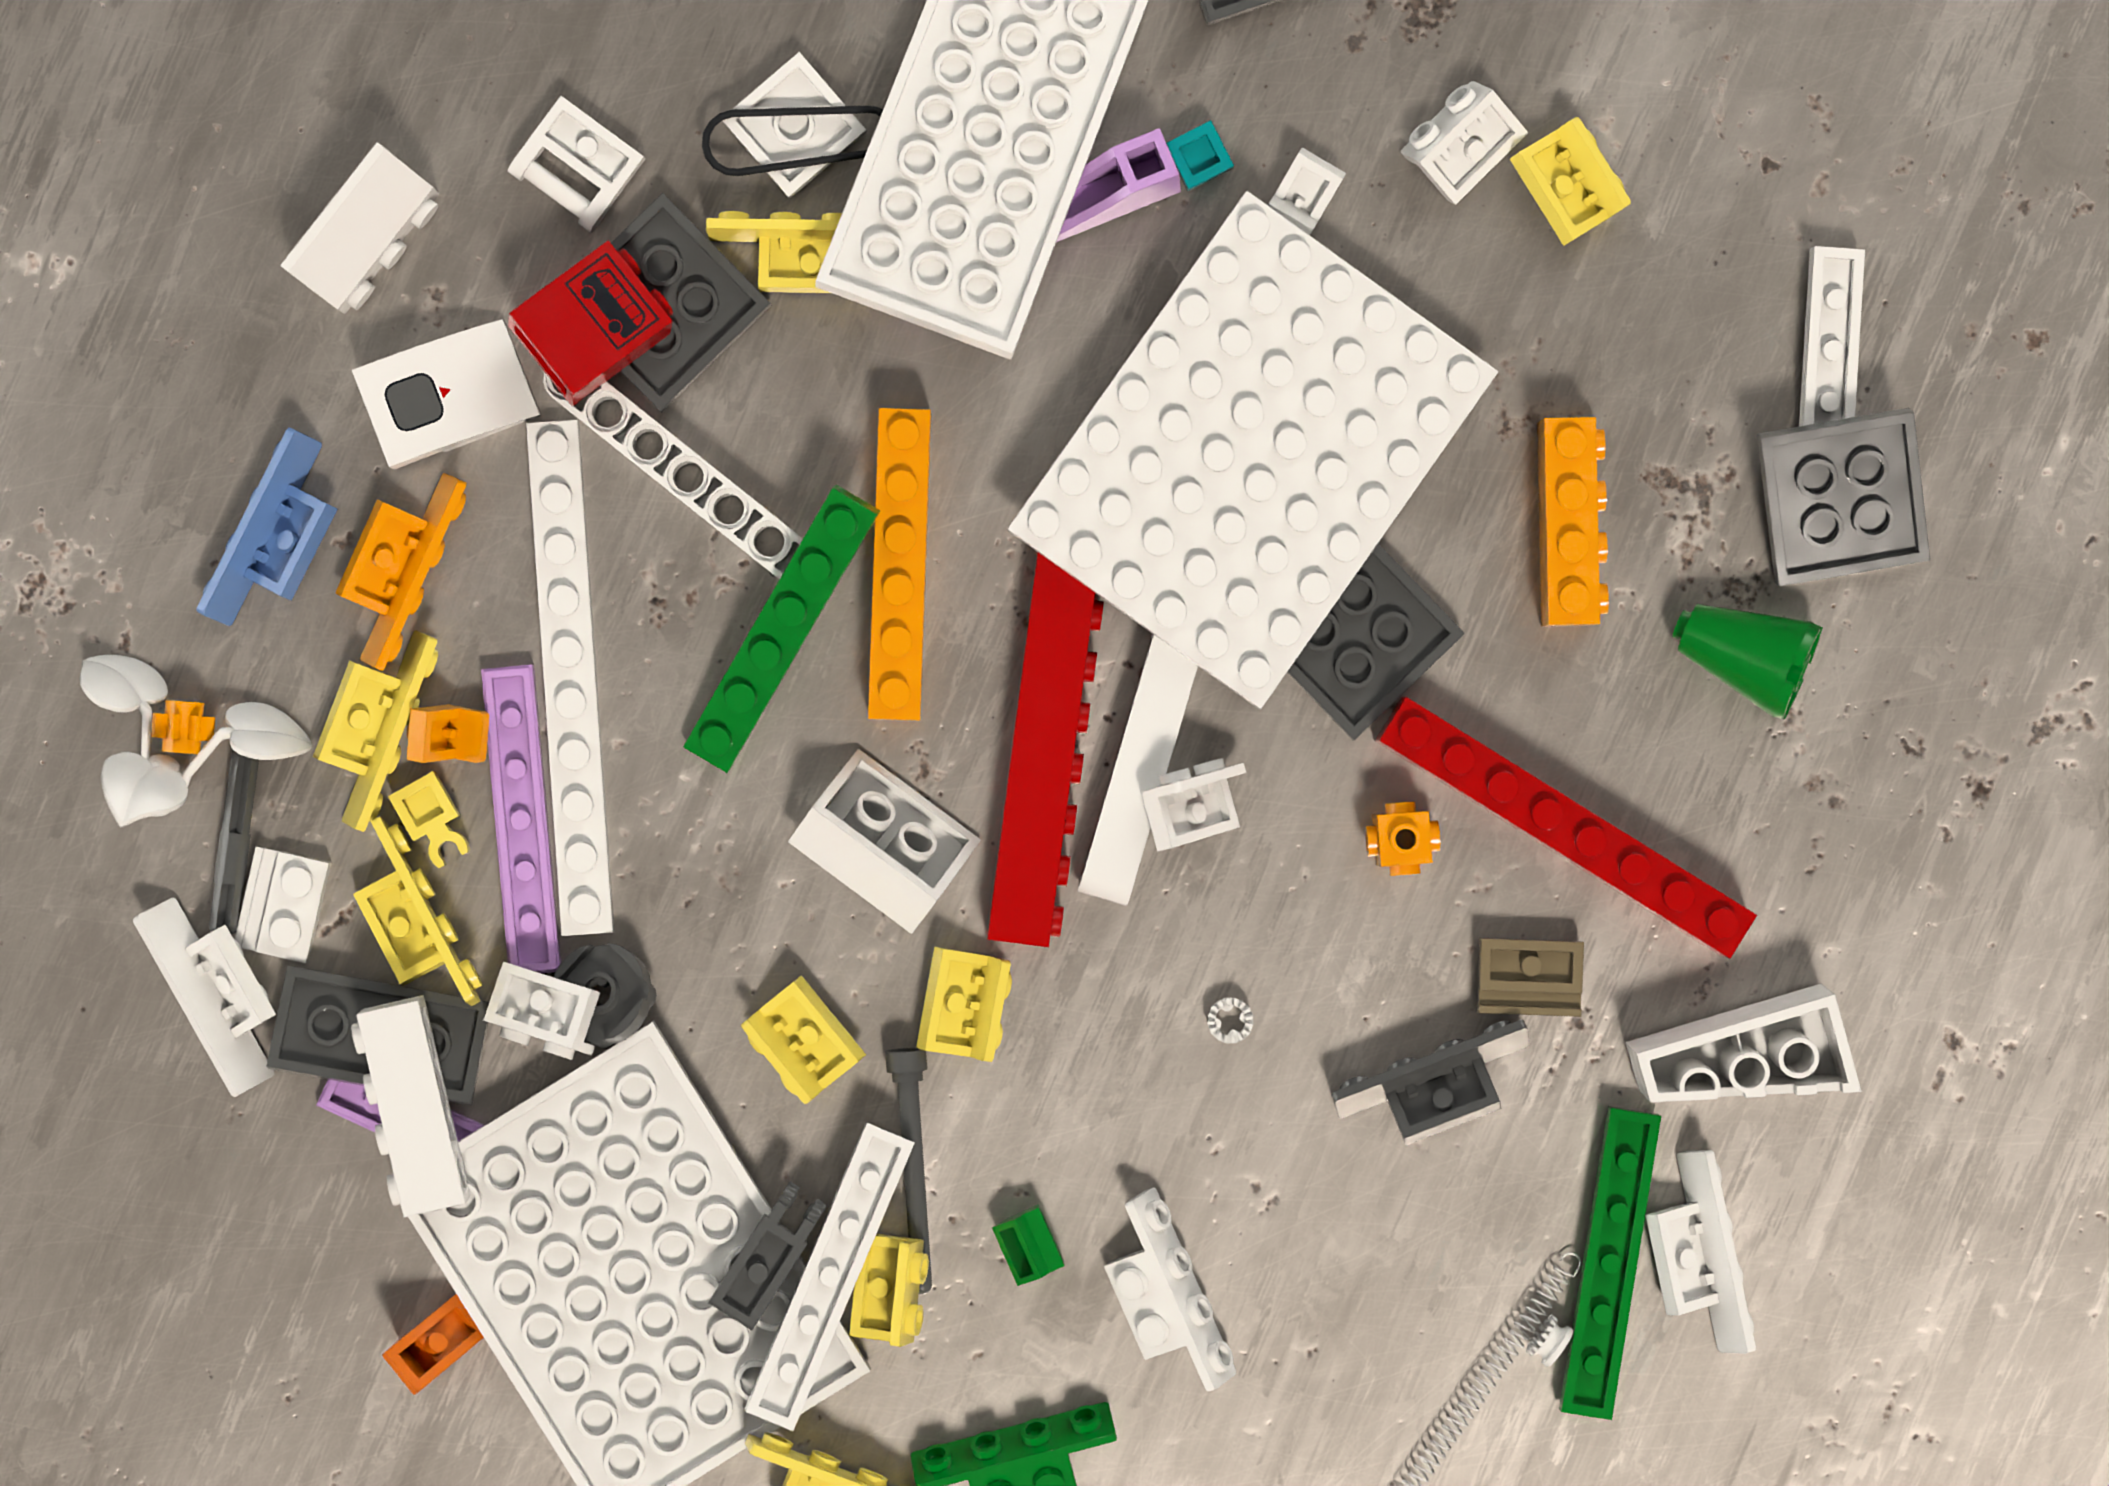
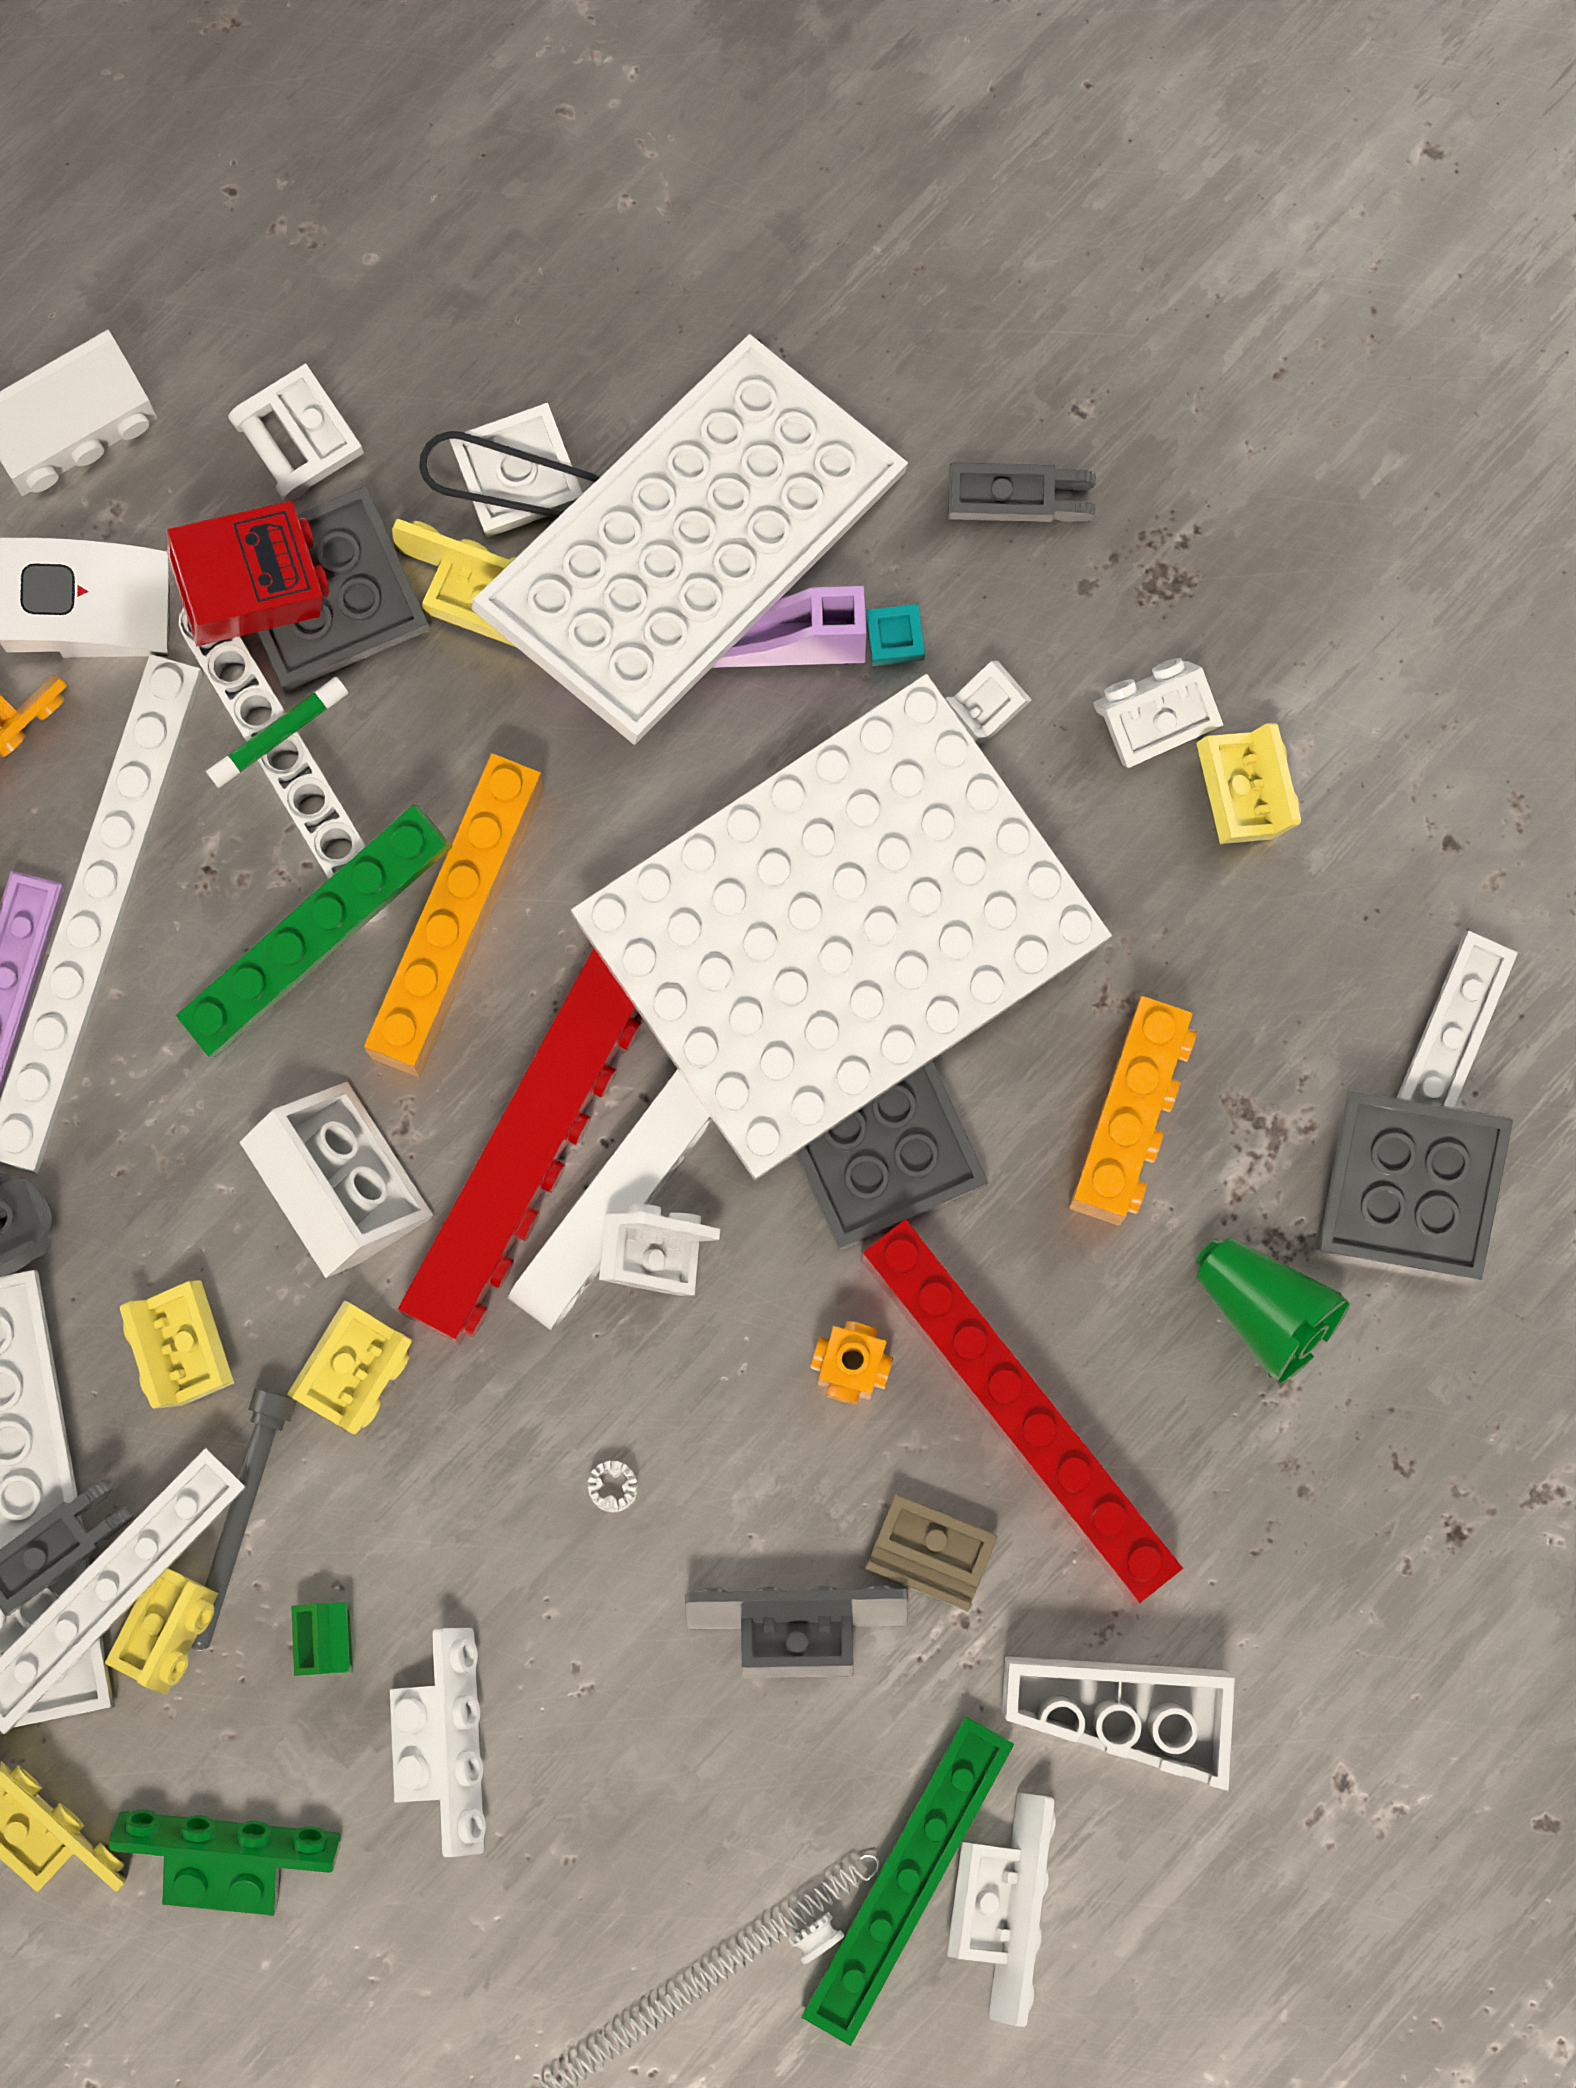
camera: 20 degrees right, 10 degrees down
none -> green bar [206,676,349,789]

